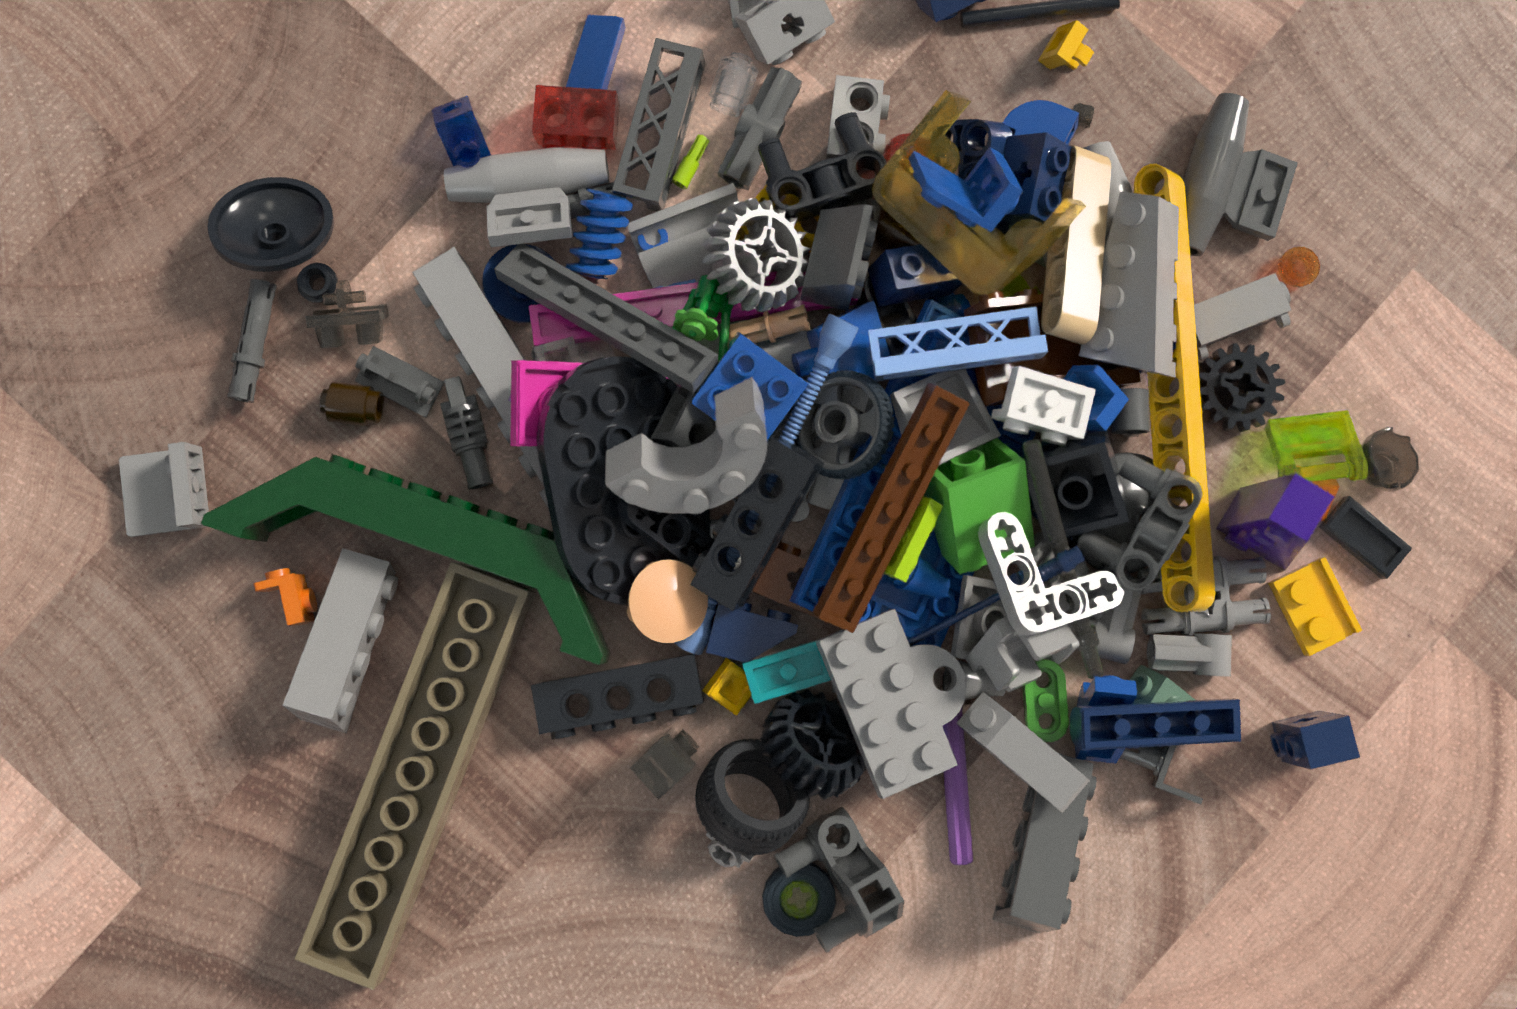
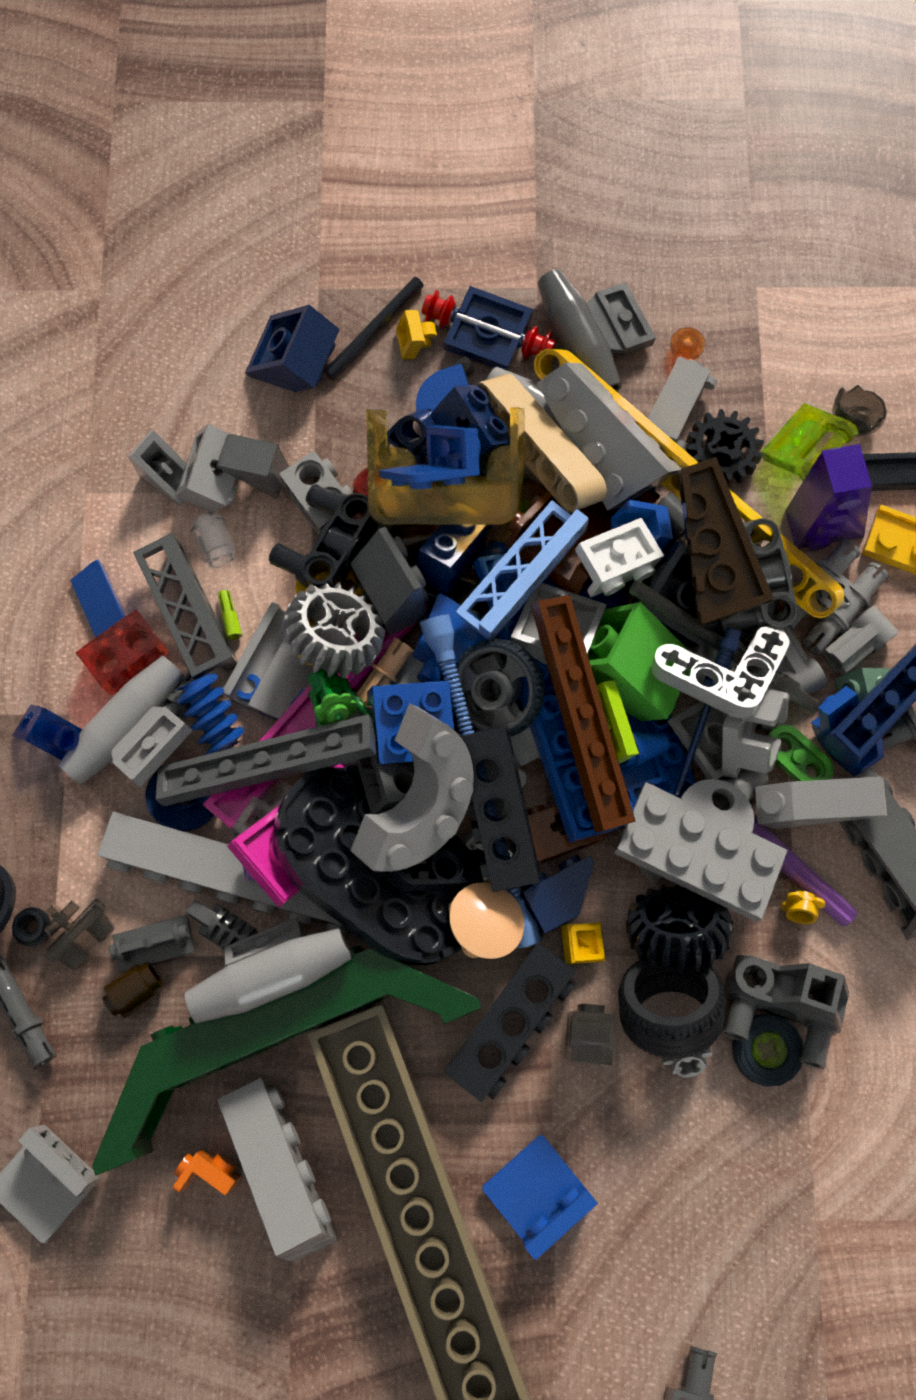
camera: 40 degrees left, 10 degrees down
dark grey piece [718,67,802,191] -> none
teal panel [742,639,831,704] -> none
none -> light grey plate [184,917,351,1023]
none -> dark grey slope [216,434,289,499]
none -> dark blue plate [421,286,556,371]
none -> blue bracket [482,1135,598,1261]
none -> dark brown wing [677,457,774,628]
none -> yellow plate [781,891,825,924]

